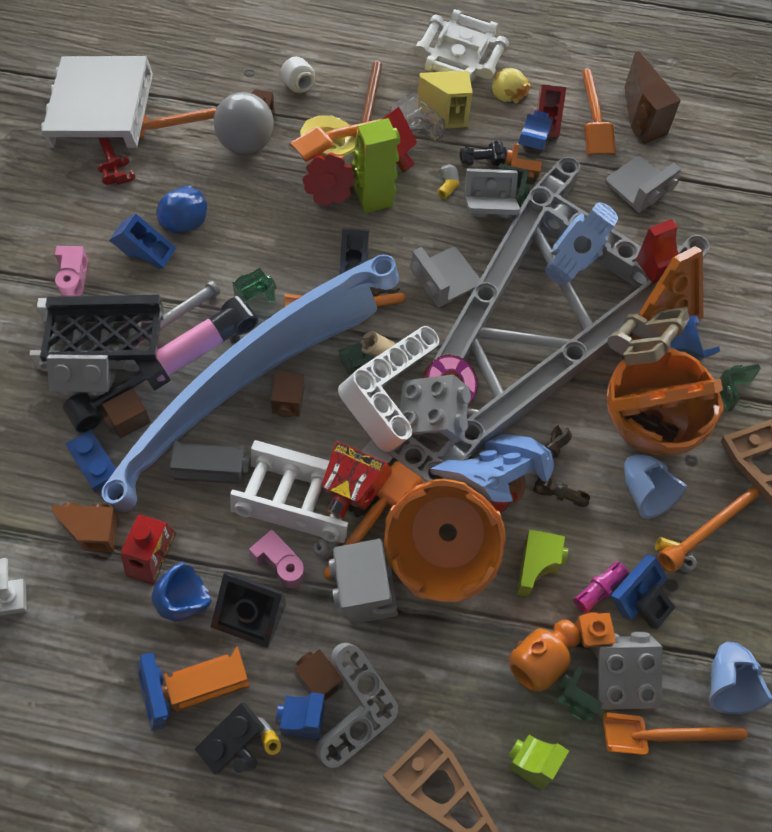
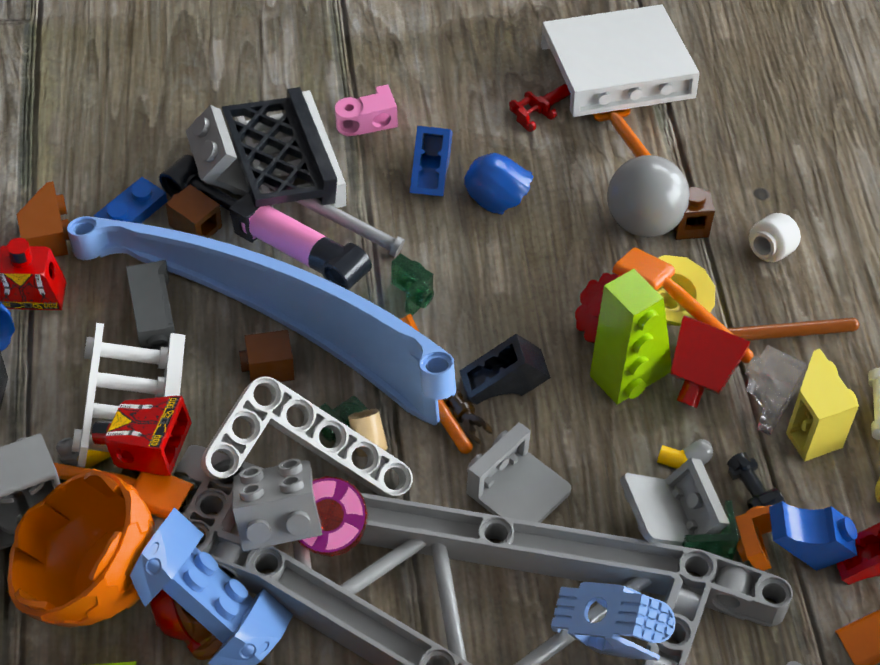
camera: 75 degrees right, 10 degrees down
bright pink leg [249,530,304,588] -> none

